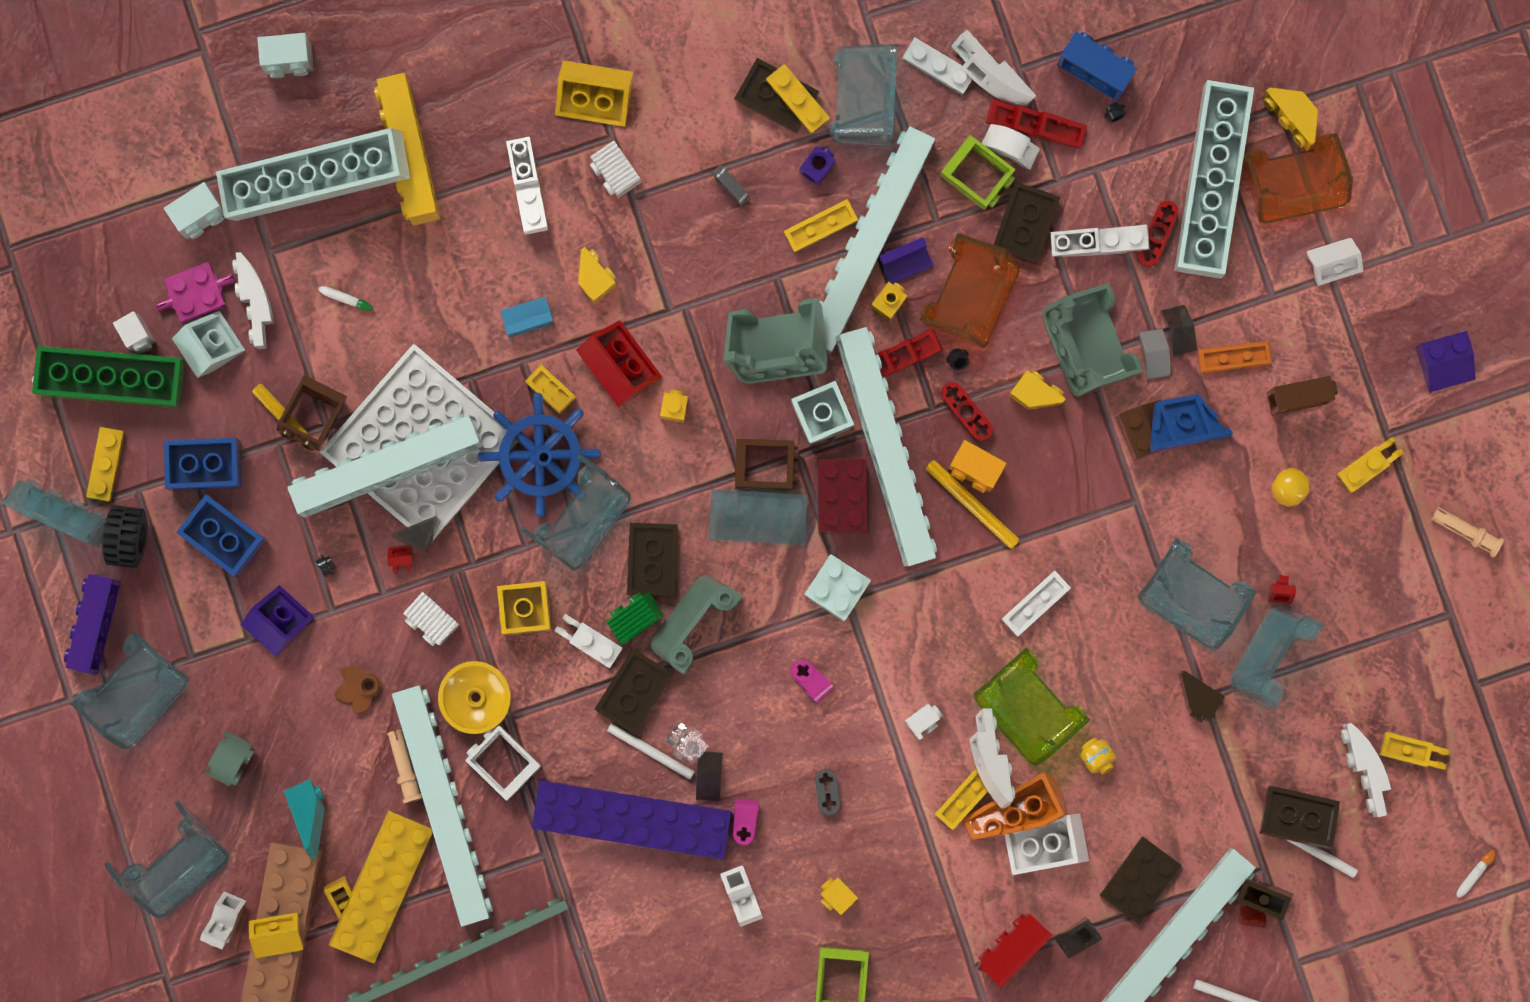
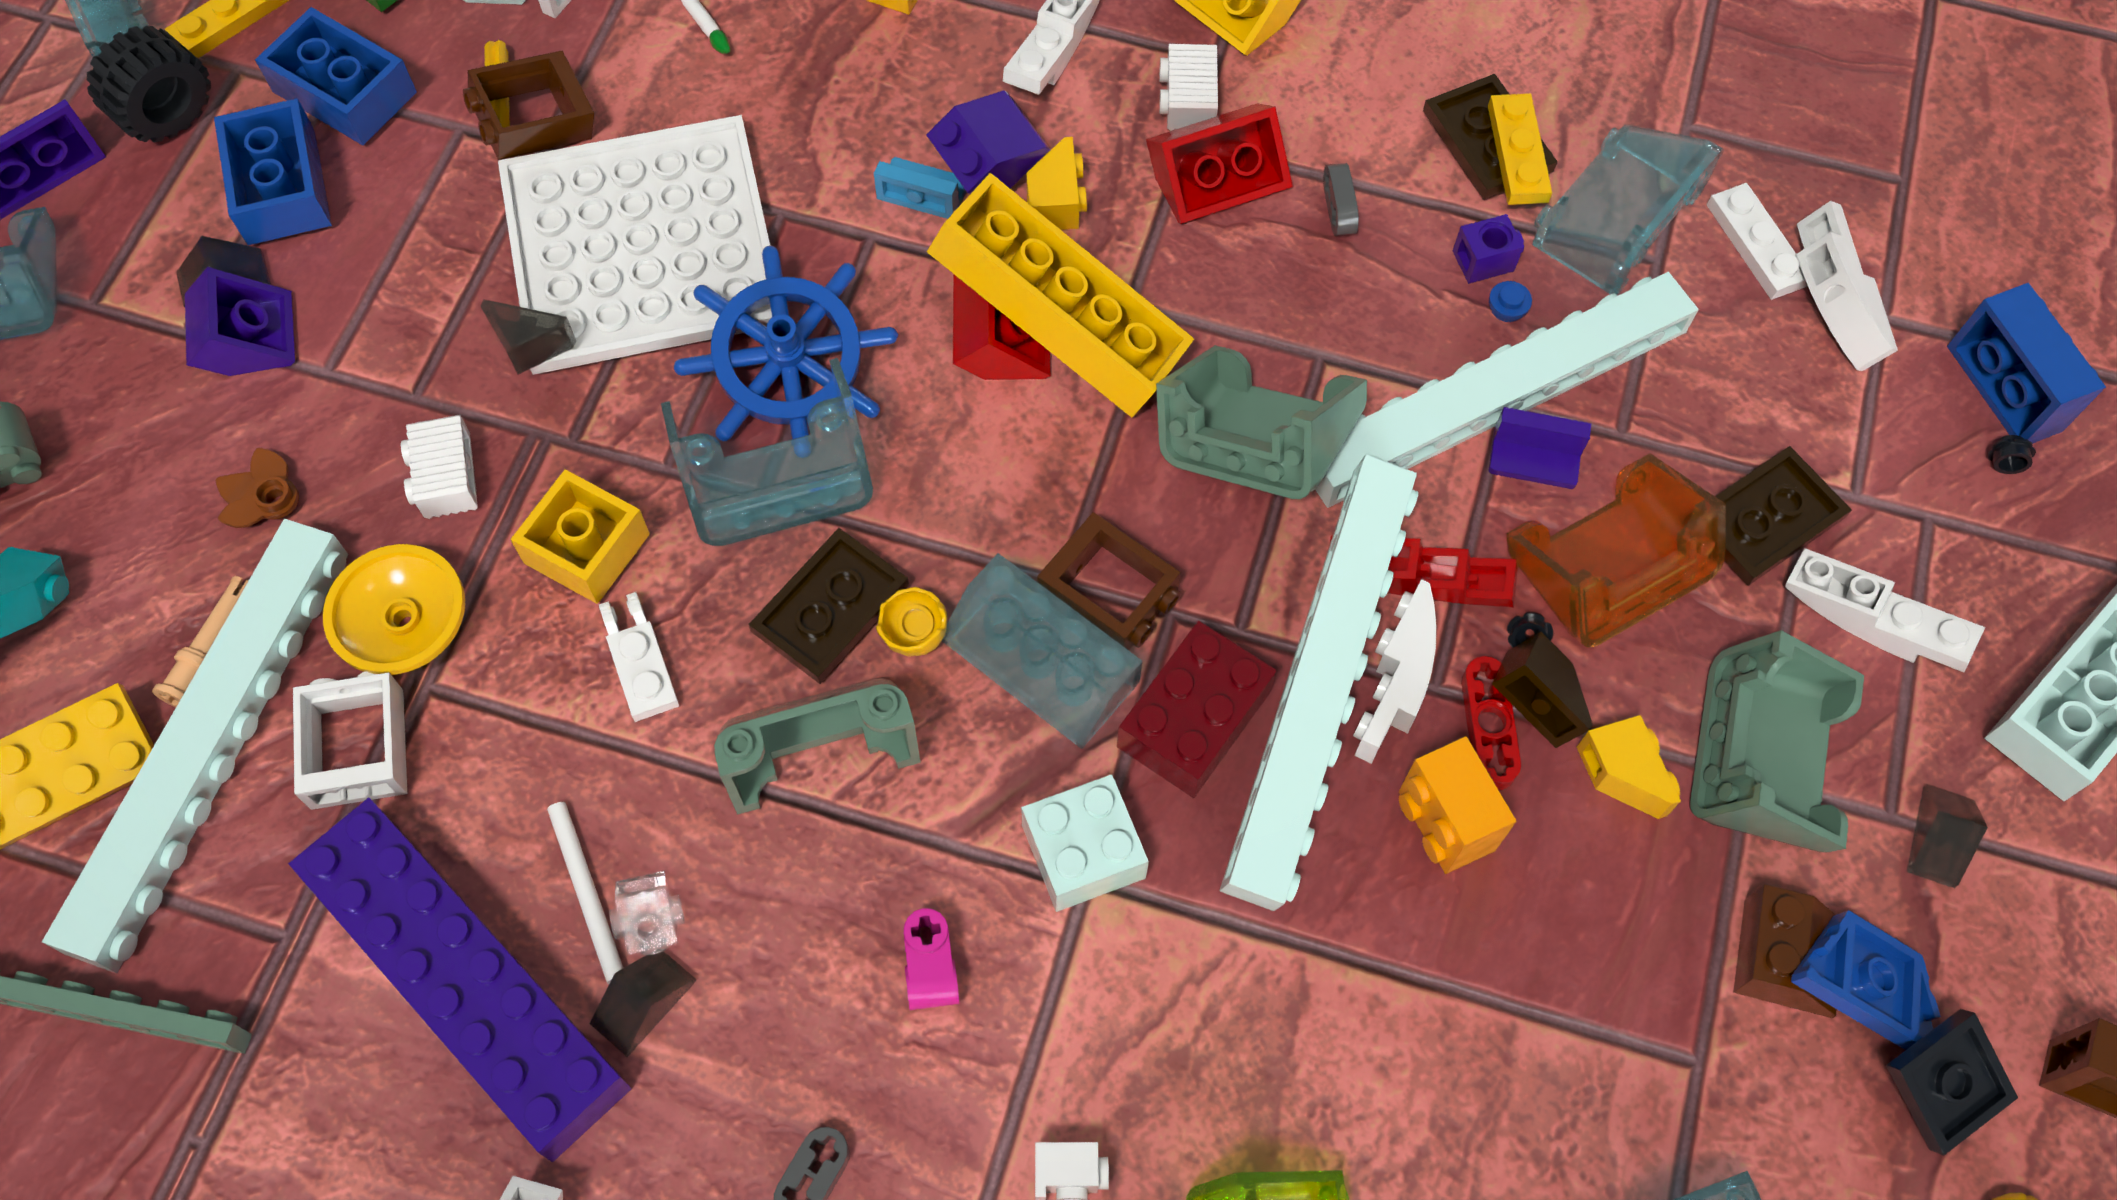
camera: 35 degrees right, 20 degrees down
light aqua brick [287,414,483,518] -> none
black plate [315,554,336,577] -> none
red tile [387,545,413,574] -> none
yellow plate [525,364,576,414] -> none
dark brown plate [594,648,673,735] -> none
green brick [606,592,665,645] -> none
yellow brick [660,390,688,423] -> none
dark pink piece [733,798,759,846] -> none
yellow plate [784,199,858,253] -> none
light aqua brick [791,381,854,446] -> none
yellow brick [871,282,908,322] -> none
yellow axle [926,460,1019,549] -> none
lime window [940,135,1016,211] -> none
white brick [982,124,1040,170] -> none
red slope [985,99,1087,149] -> none
white plate [1001,571,1071,637] -> none
red beam [1137,201,1178,267] -> none
light grey slope [1139,329,1171,380] -> none
orange tile [1197,341,1272,374] -> none
none -> clear smoke slope [176,236,271,307]
none -> yellow hair [876,587,947,657]
none -> dark purple slope [926,90,1051,194]
none -> yellow brick [927,173,1194,418]
none -> red slope [1146,103,1293,224]
none -> white slope [1353,579,1436,764]
none -> blue plate [1489,281,1532,322]
none -> dark brown slope [1492,632,1593,748]
none -> black plate [1886,1009,2018,1156]

